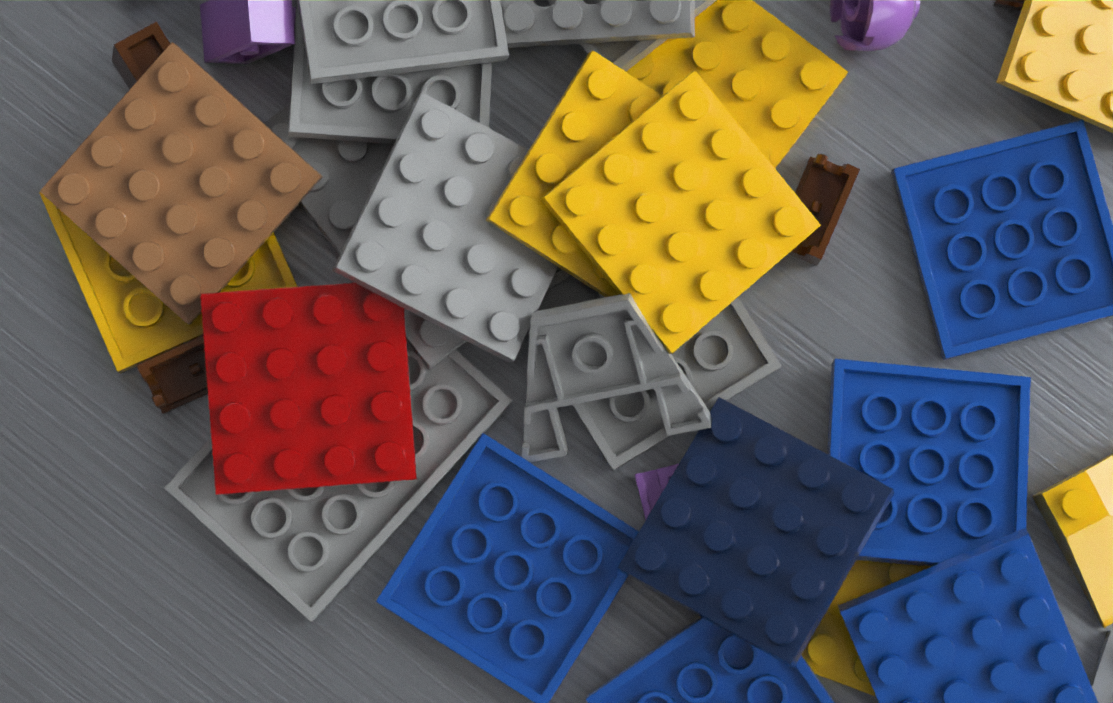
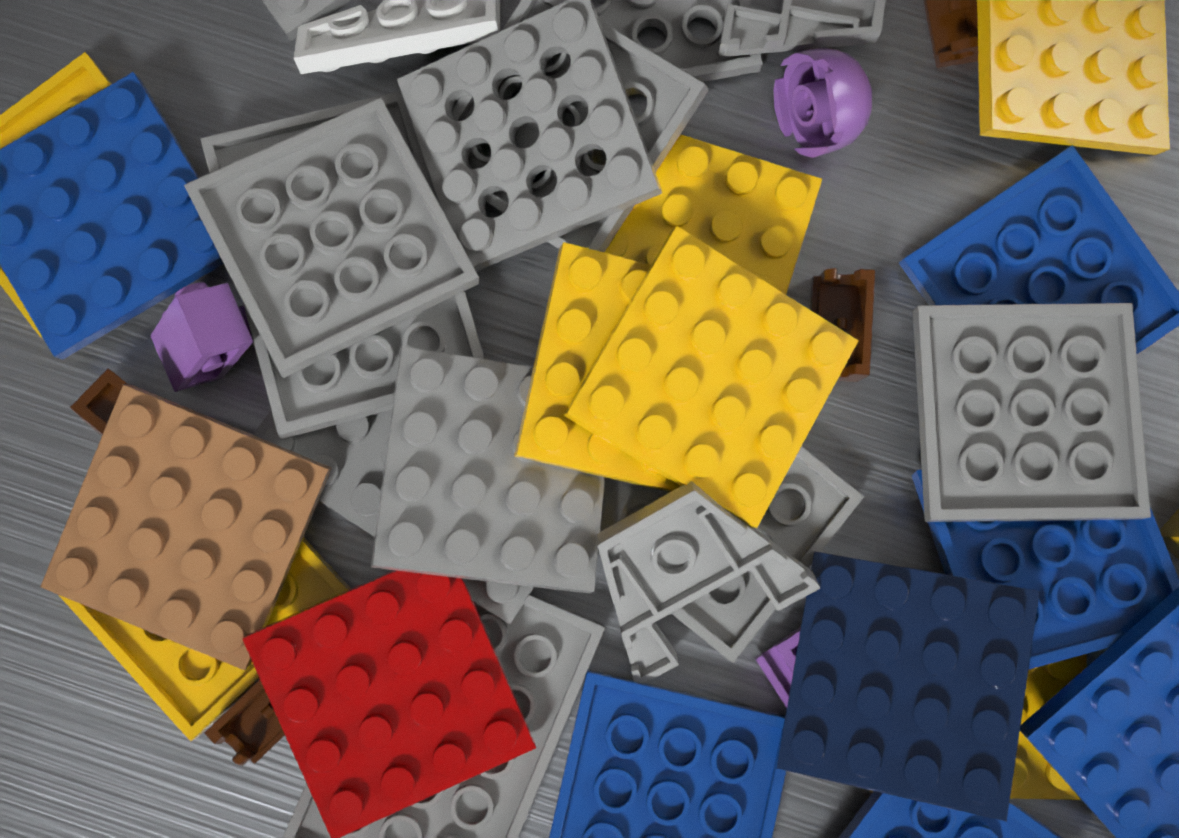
camera: 15 degrees left, 0 degrees up
none -> light grey plate [913,303,1151,522]

